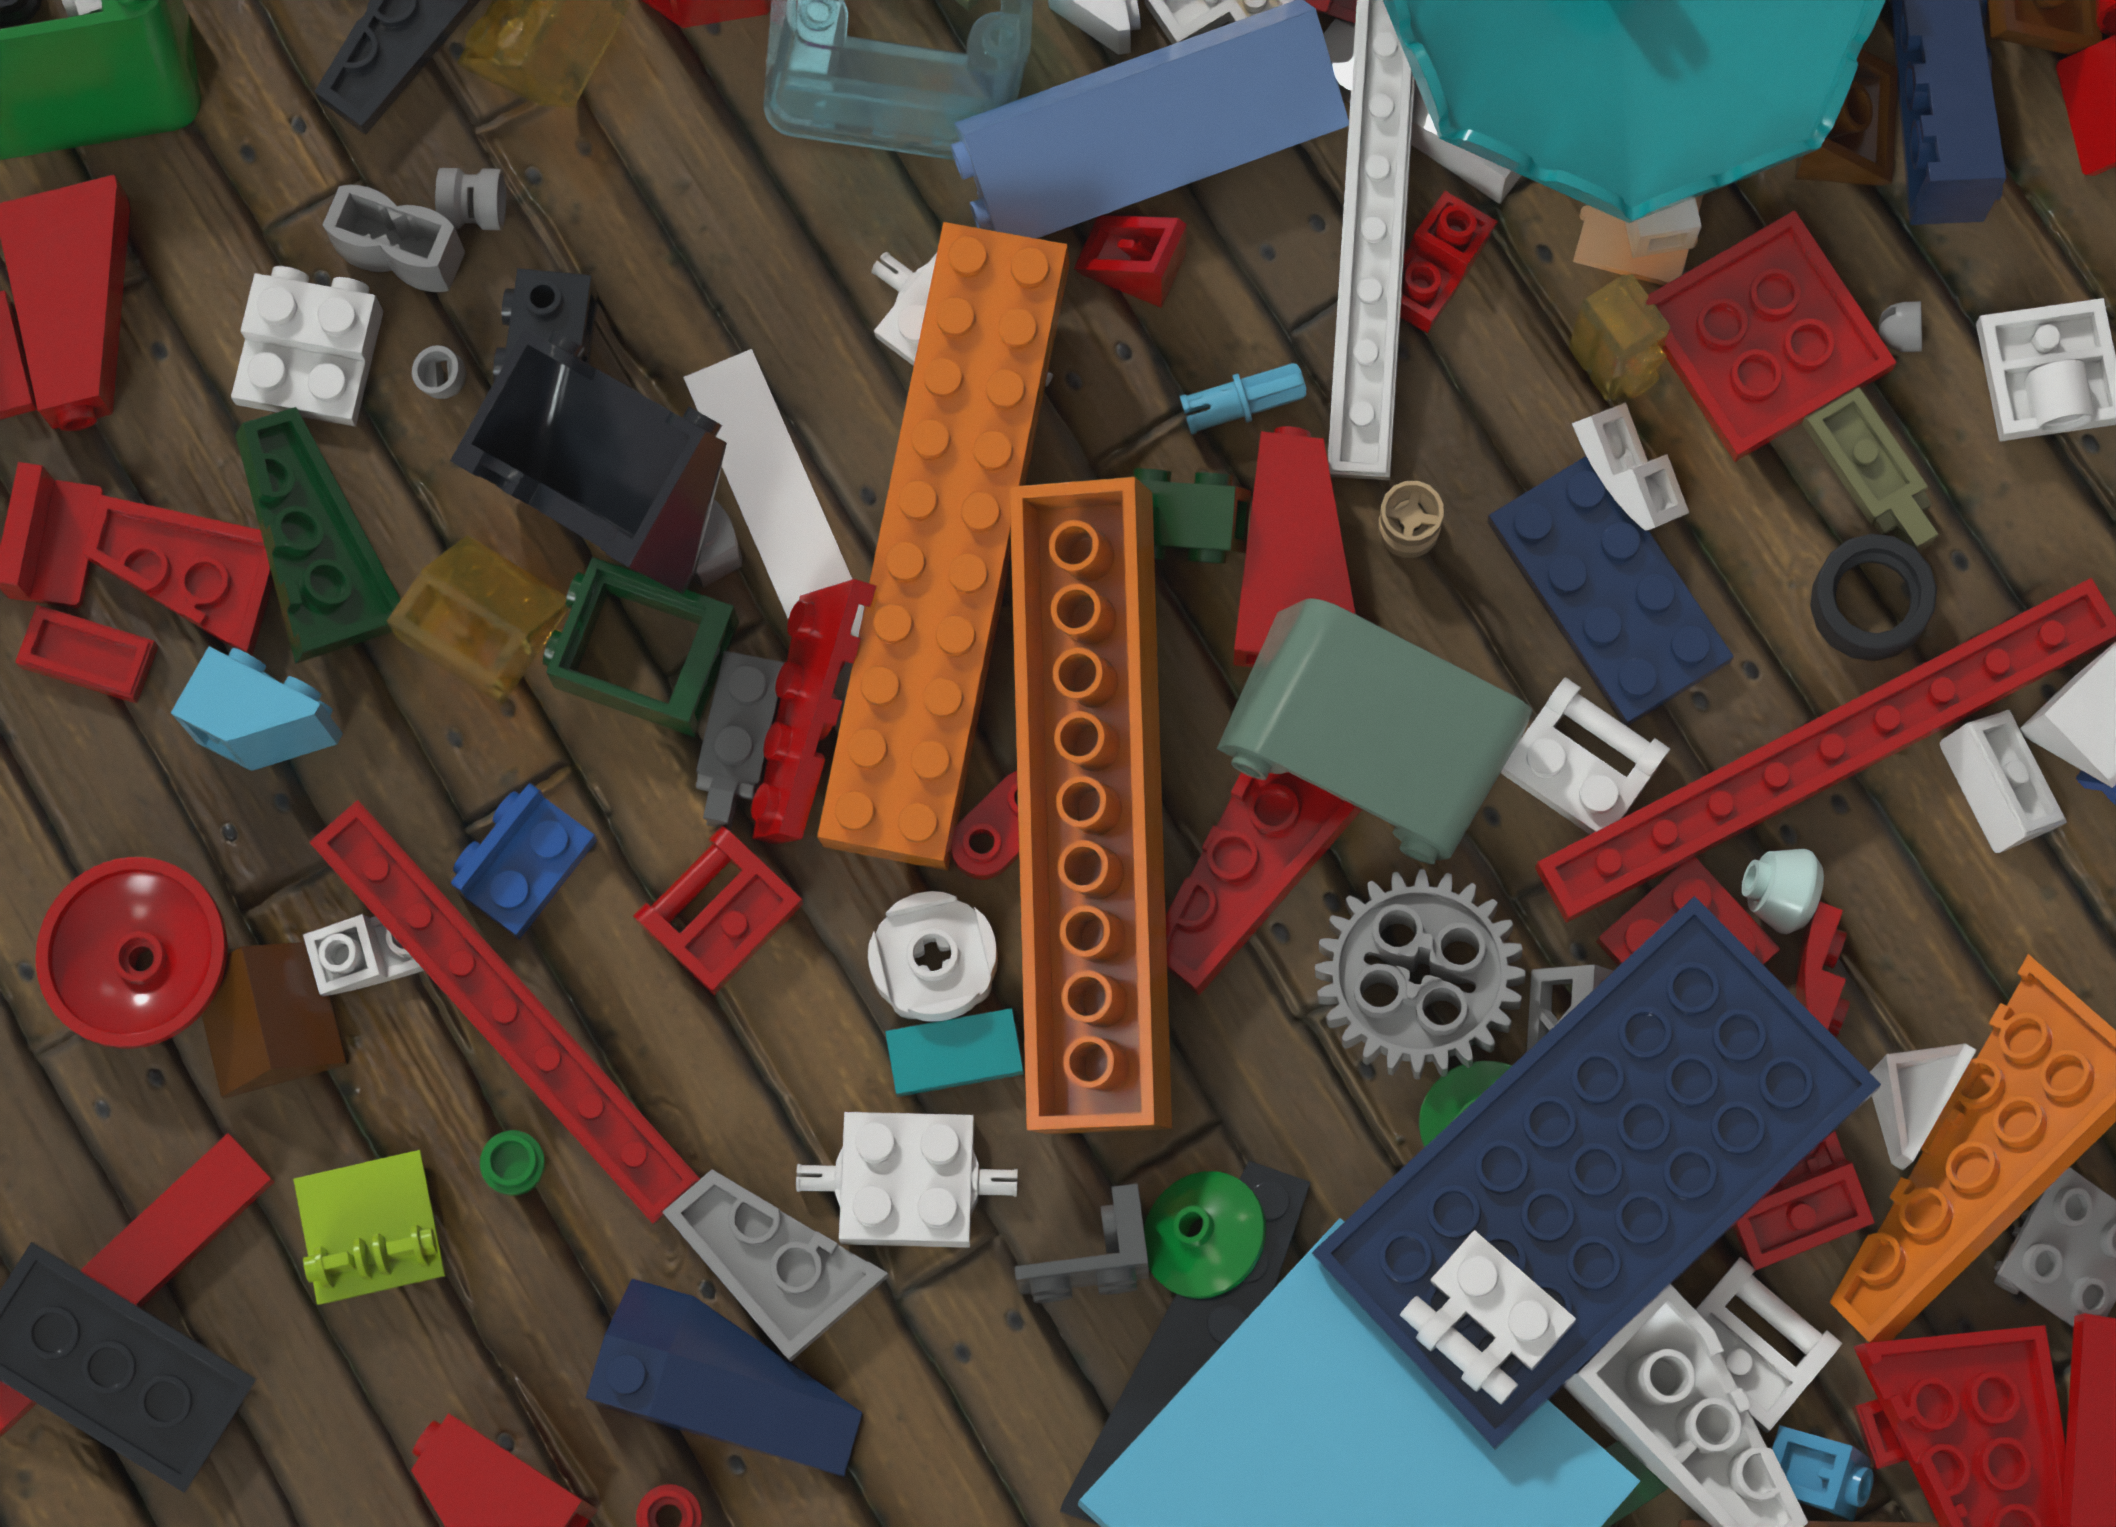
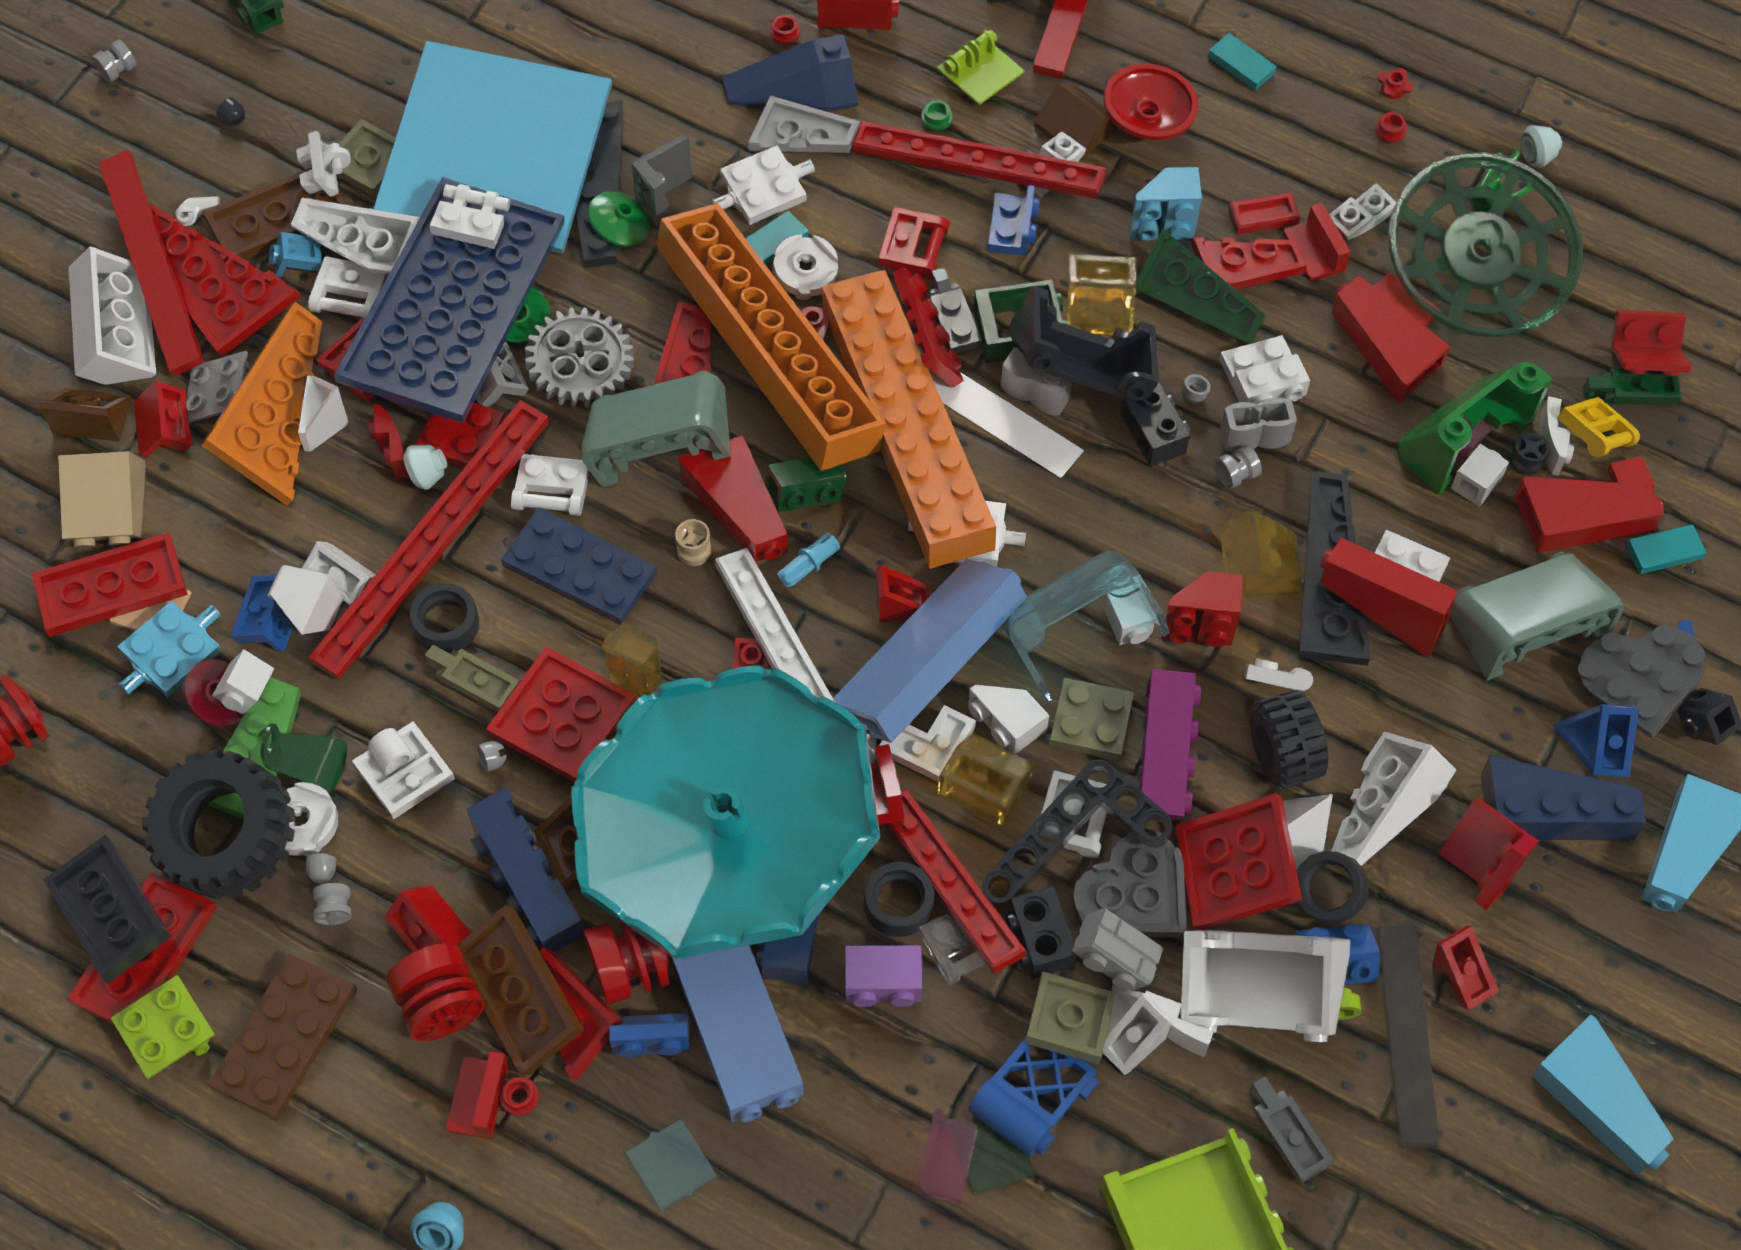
camera: 145 degrees right, 15 degrees down
white slope [1572,403,1689,531] -> none

